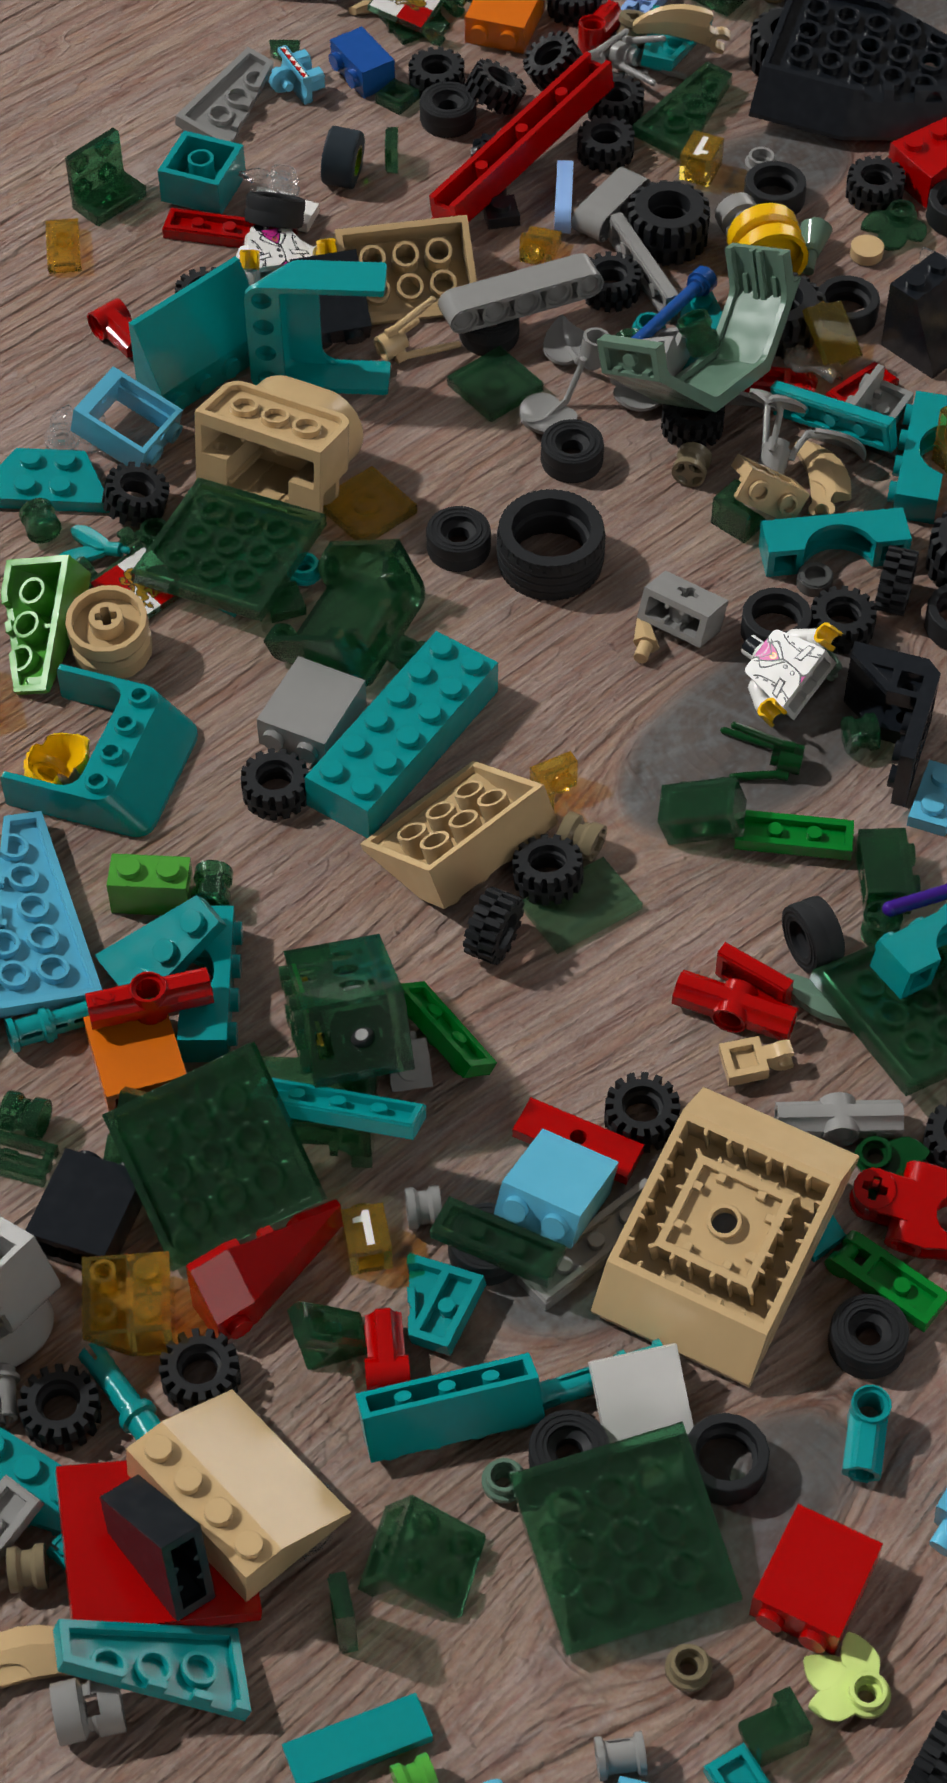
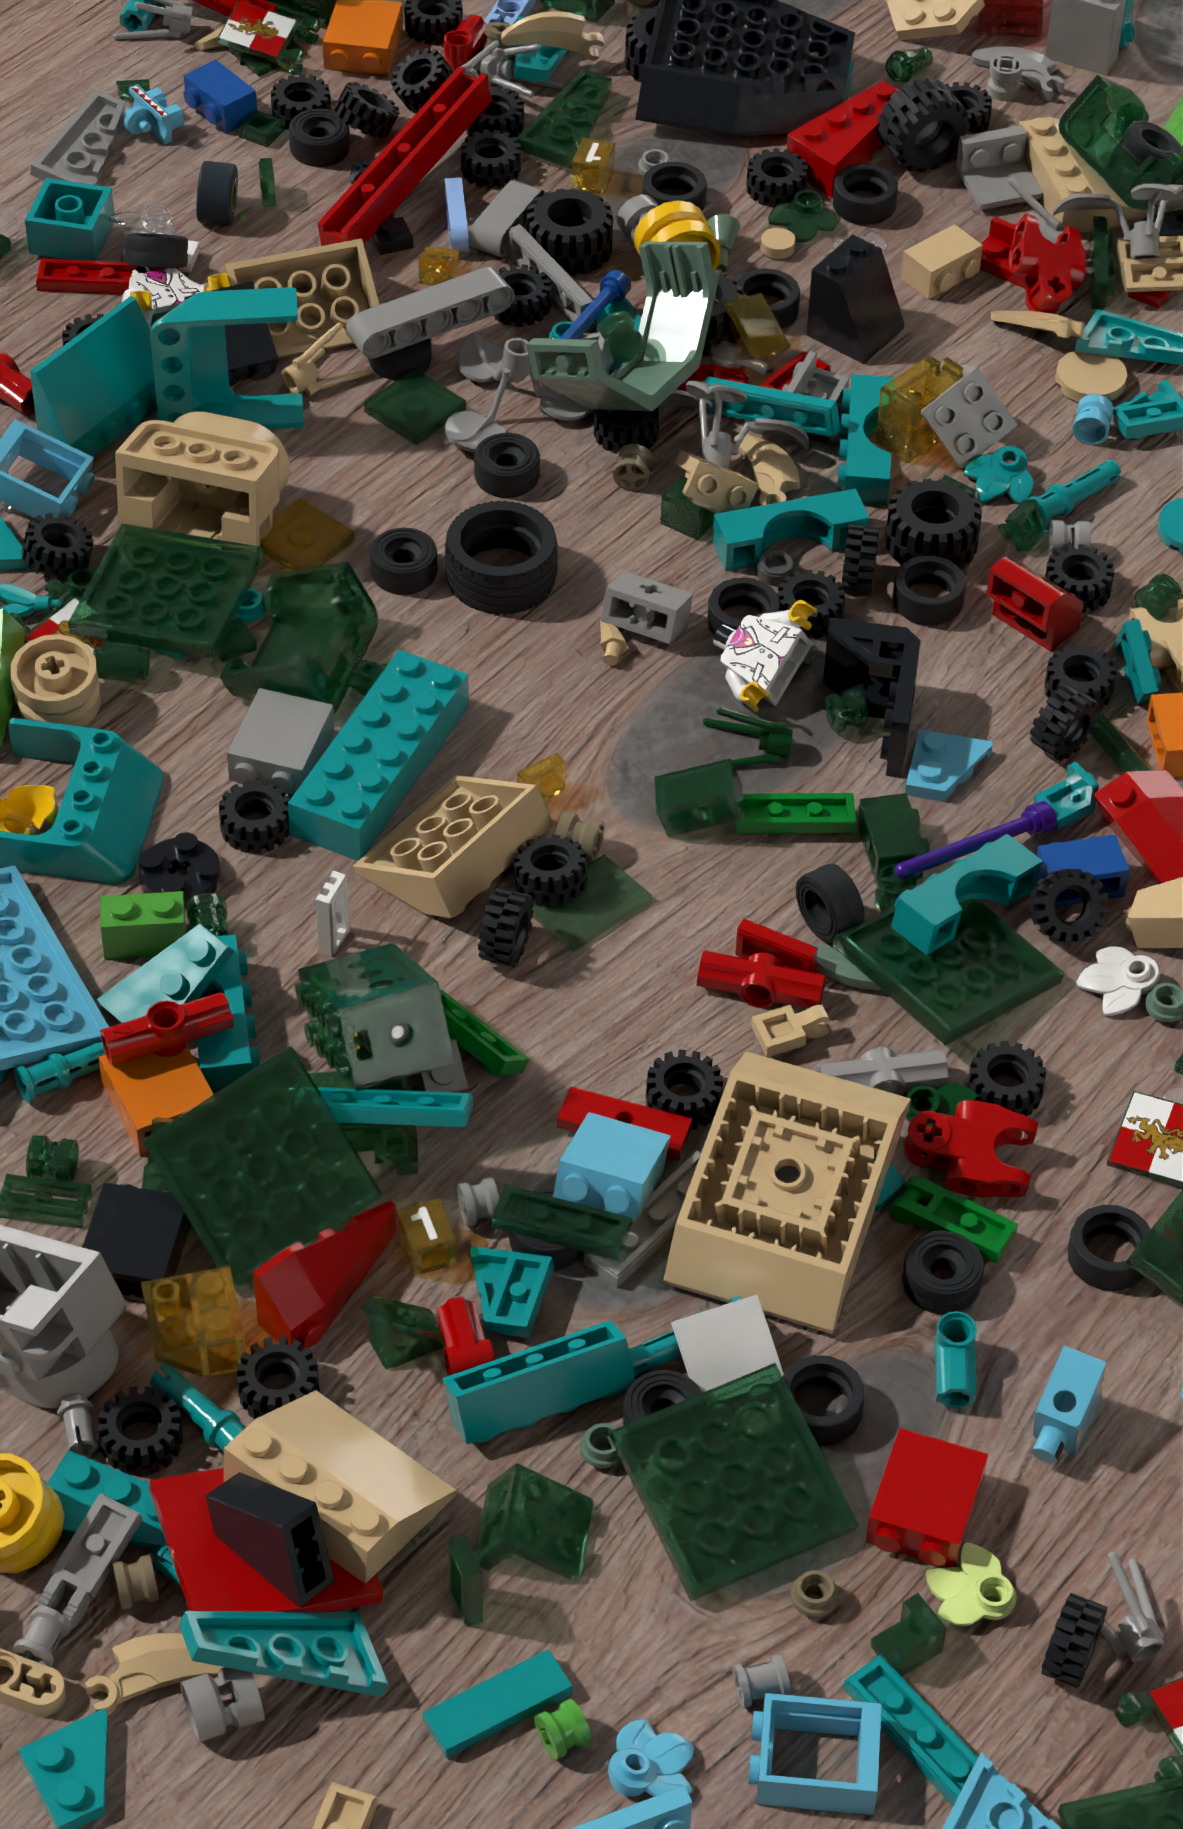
camera: 10 degrees left, 5 degrees down
none -> clear green brick [93,640,150,683]
none -> black plate [139,832,221,908]
none -> white tile [316,871,350,957]

